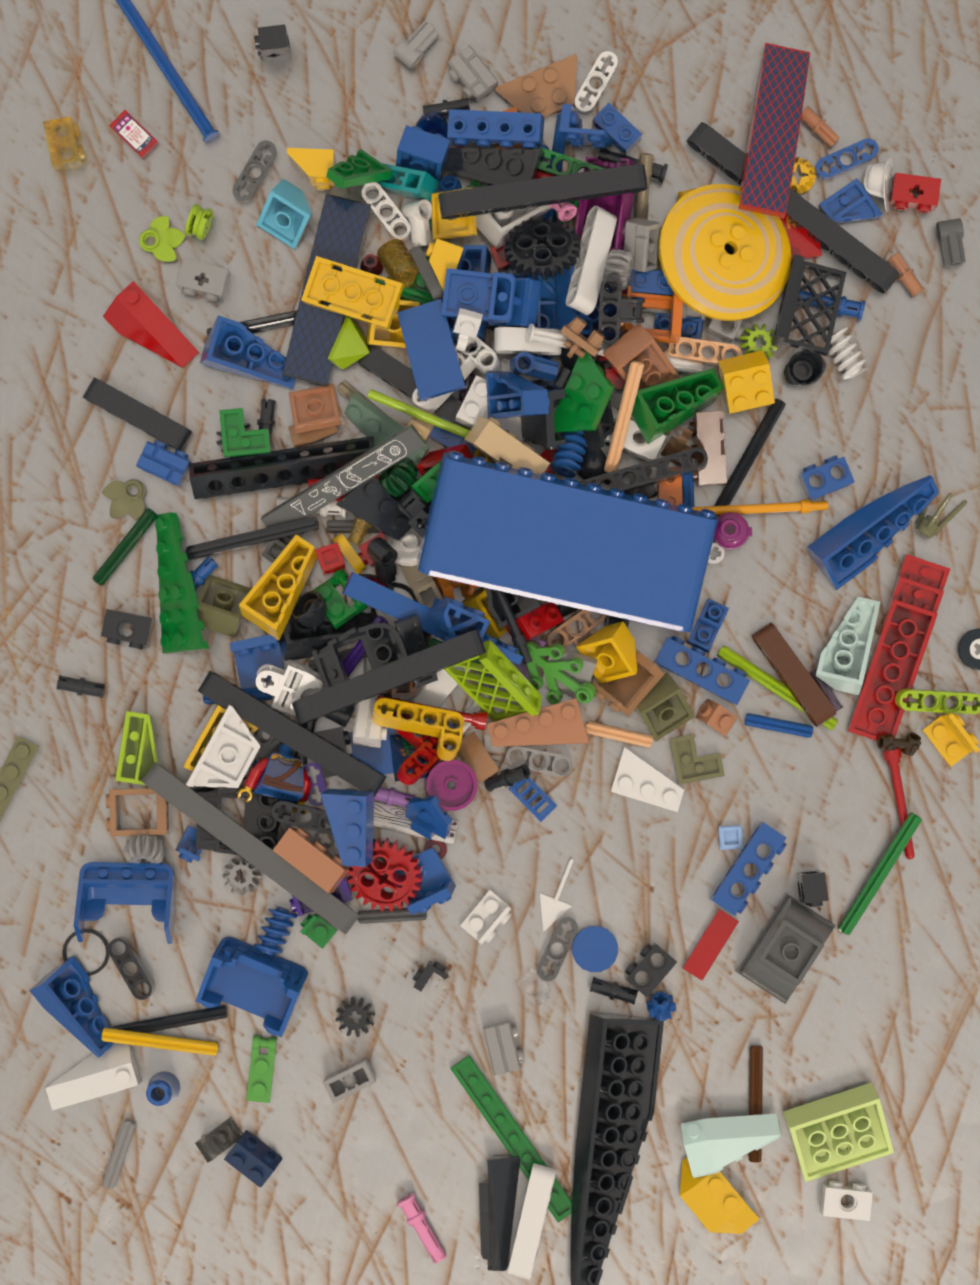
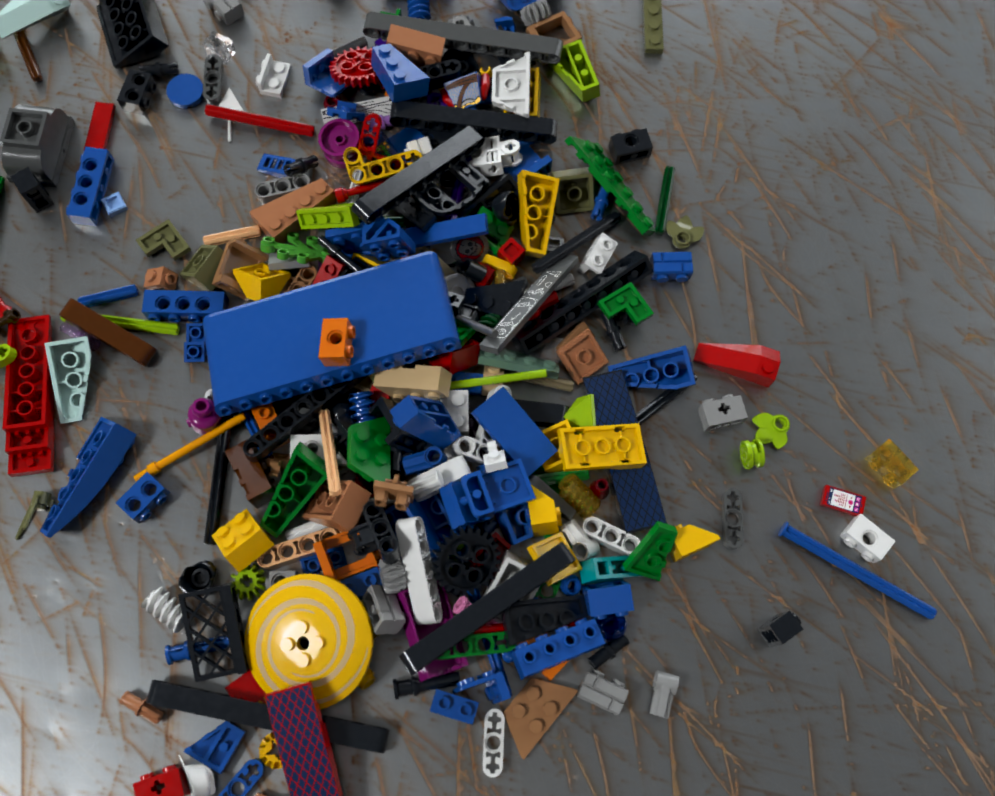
camera: 150 degrees right, 15 degrees down
black pin [56,675,106,698] -> none
black beam [83,377,192,452] -> none
medium azure slope [256,179,312,249] -> none
black bracket [412,961,448,992] -> none
medium nougat slope [459,732,499,783] -> none
white wing [611,747,684,812] -> none
dark tan piece [634,153,653,219] -> none
blue gear [646,992,676,1021] -> none
dark grey piece [936,218,966,267] -> none
none -> red axle [205,104,315,137]
none -> orange brick [318,318,356,367]
none -> flat silver bar [455,315,499,338]
none -> white bracket [577,232,618,274]
none -> white brick [839,514,896,563]

